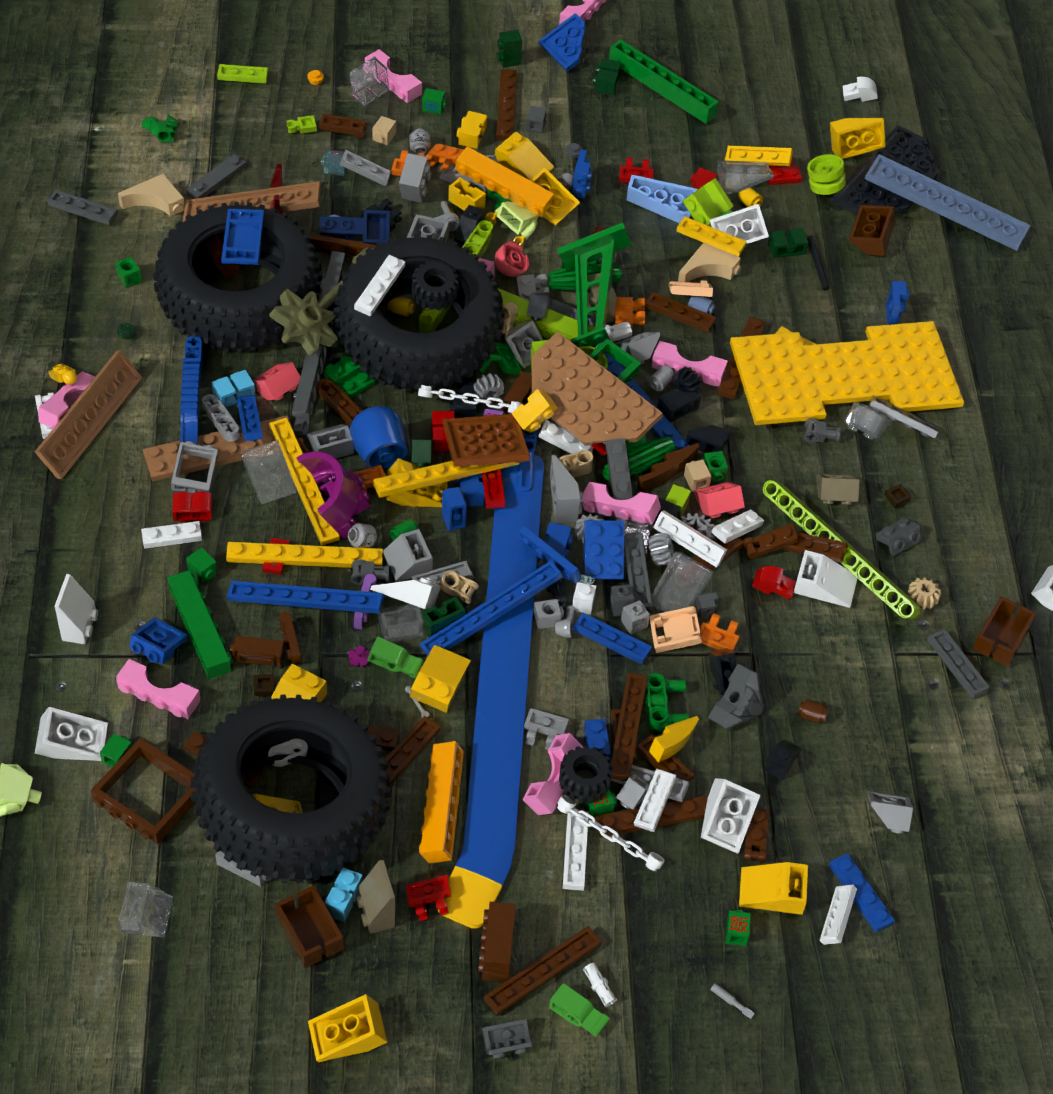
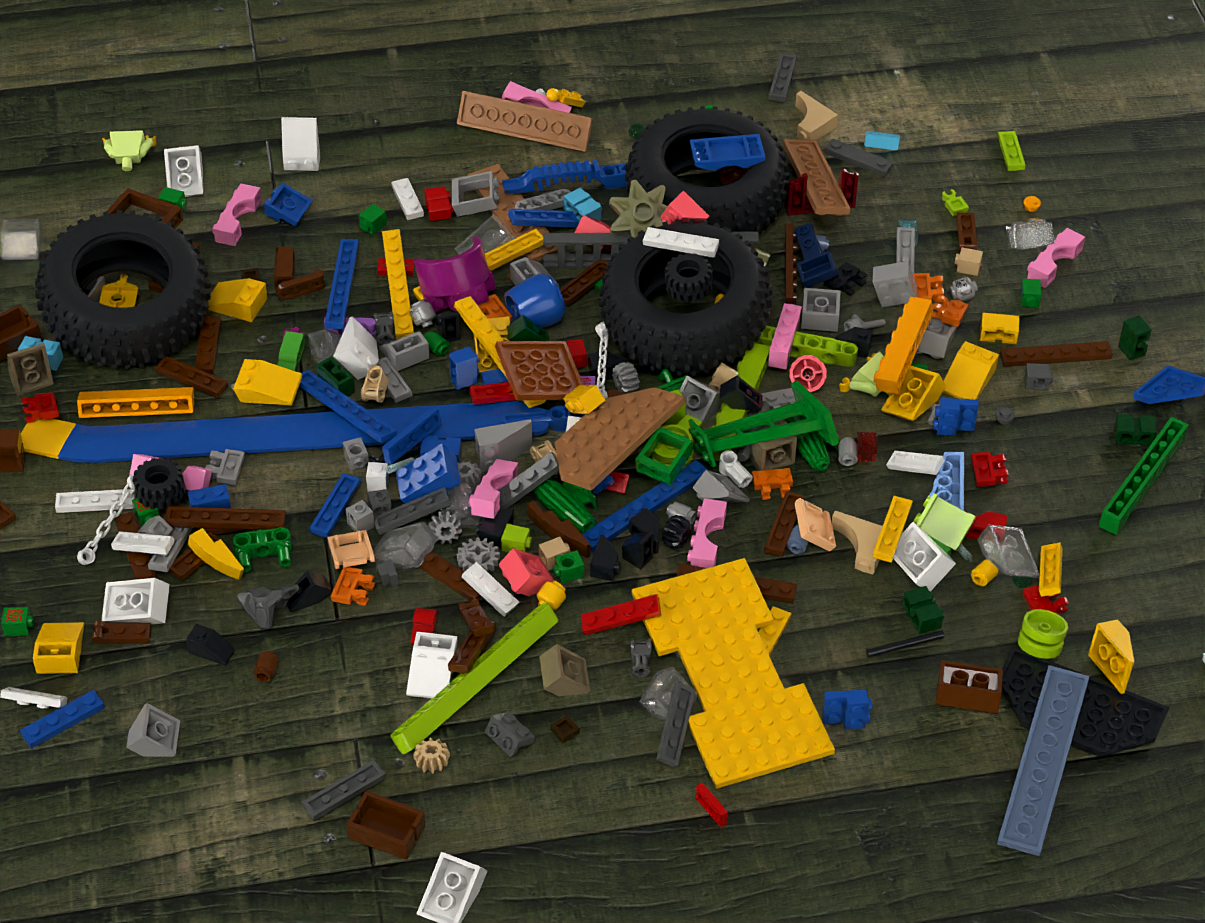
camera: 85 degrees right, 5 degrees down
green animal [141,114,179,143] -> none
green brick [167,570,233,679] -> none
yellow brick [448,177,486,211] -> none
light grey bar [555,606,576,638] -> none
white plate [653,511,727,567] -> none
none -> black slope [436,312,460,342]
none -> yellow head [537,581,566,611]
none -> red plate [581,594,661,636]
none -> black slope [622,531,654,570]
none -> coral slope [660,191,709,224]
none -> red tile [696,782,728,827]
none -> medium azure slope [864,131,900,150]
none -> white plate [886,451,945,475]

